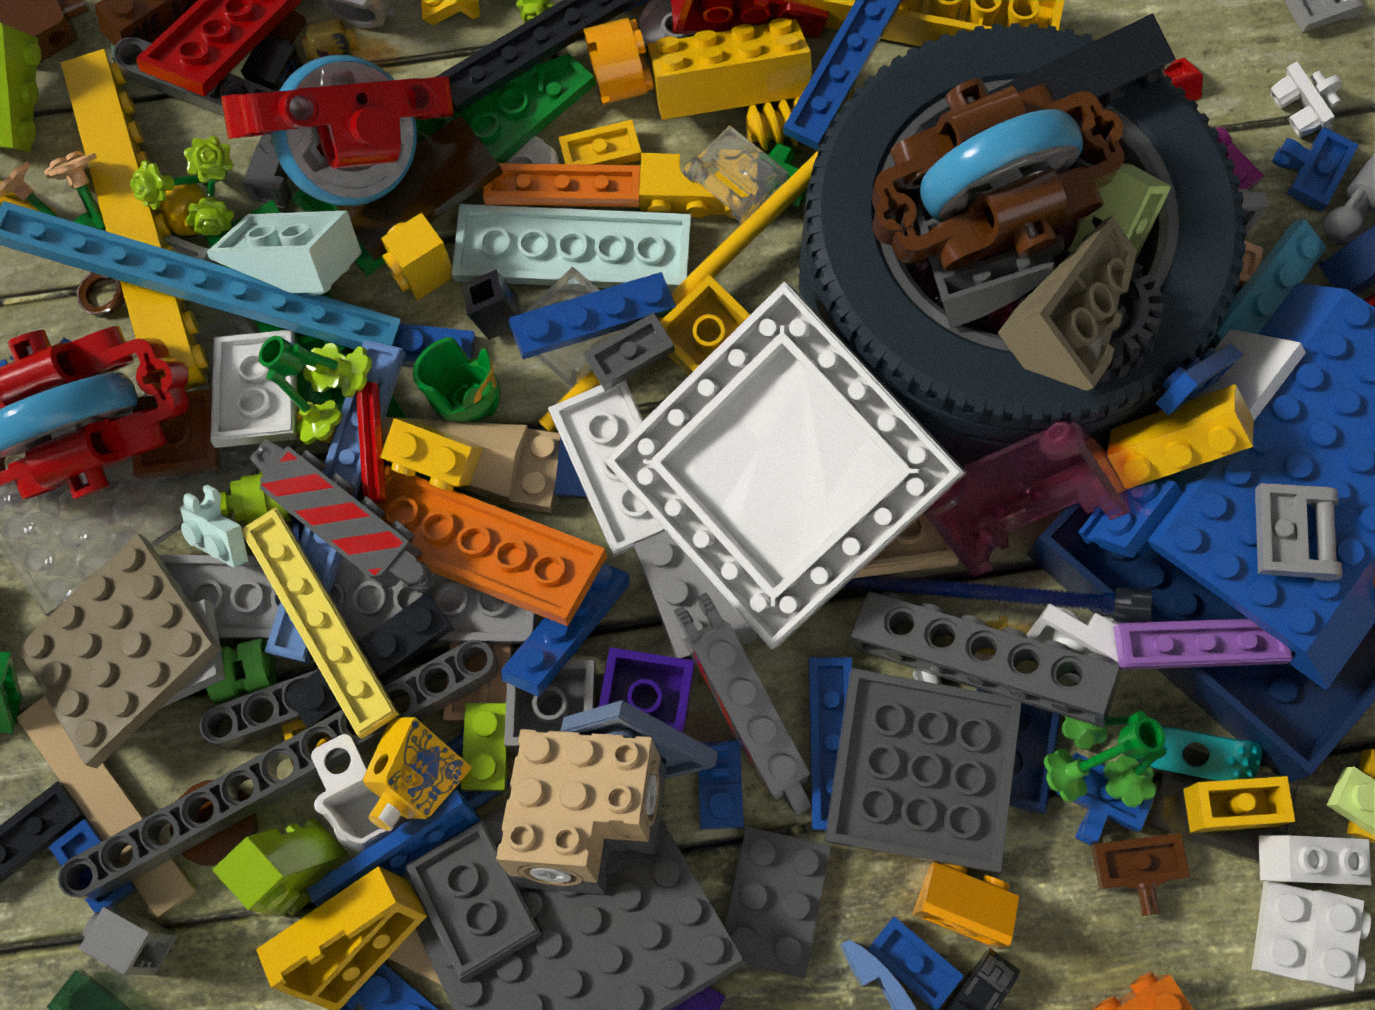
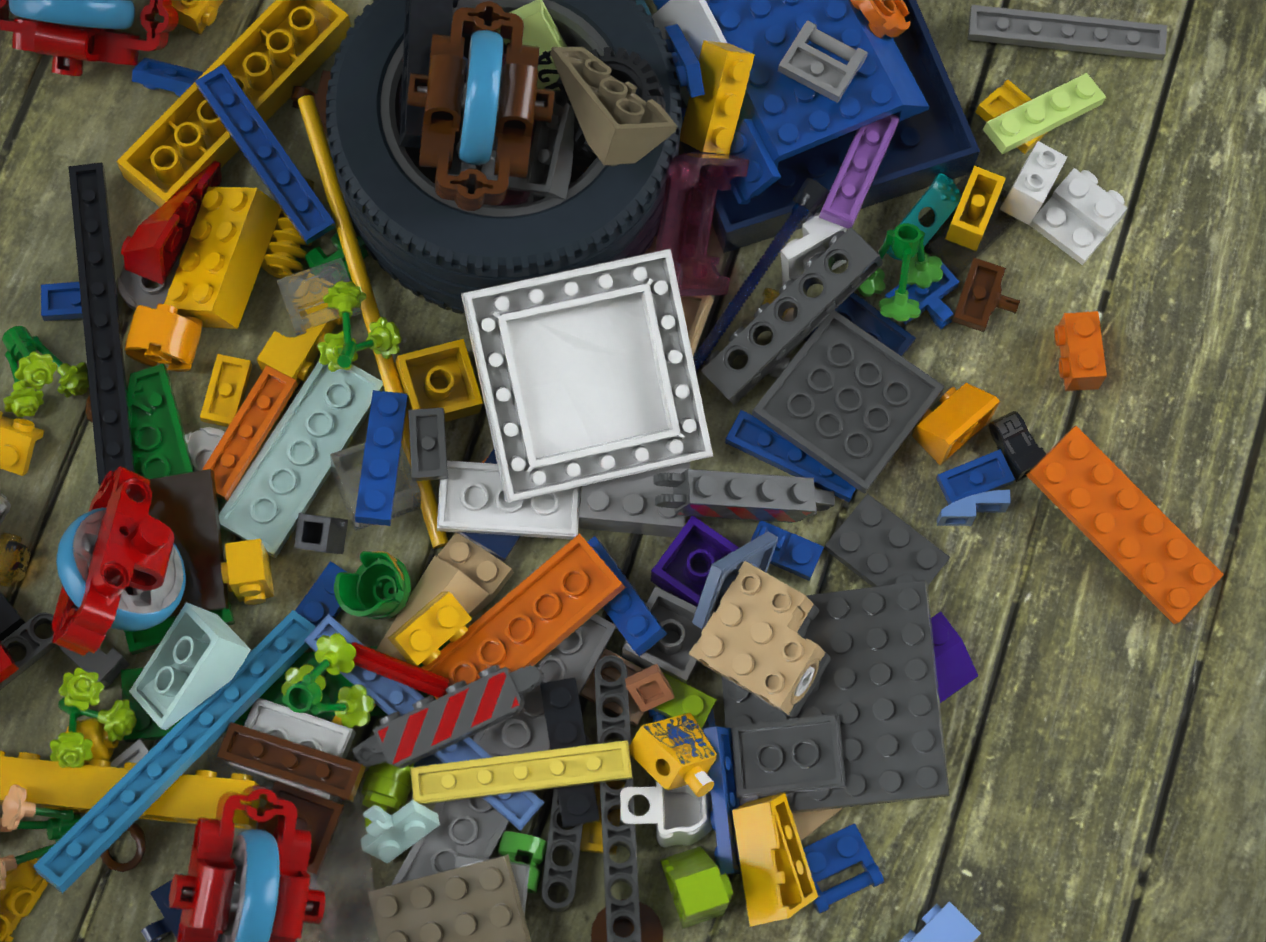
camera: 70 degrees left, 0 degrees up
none -> reddish brown plate [217,722,366,802]
none -> lime plant [317,281,402,372]
none -> nougat tile [625,664,674,713]

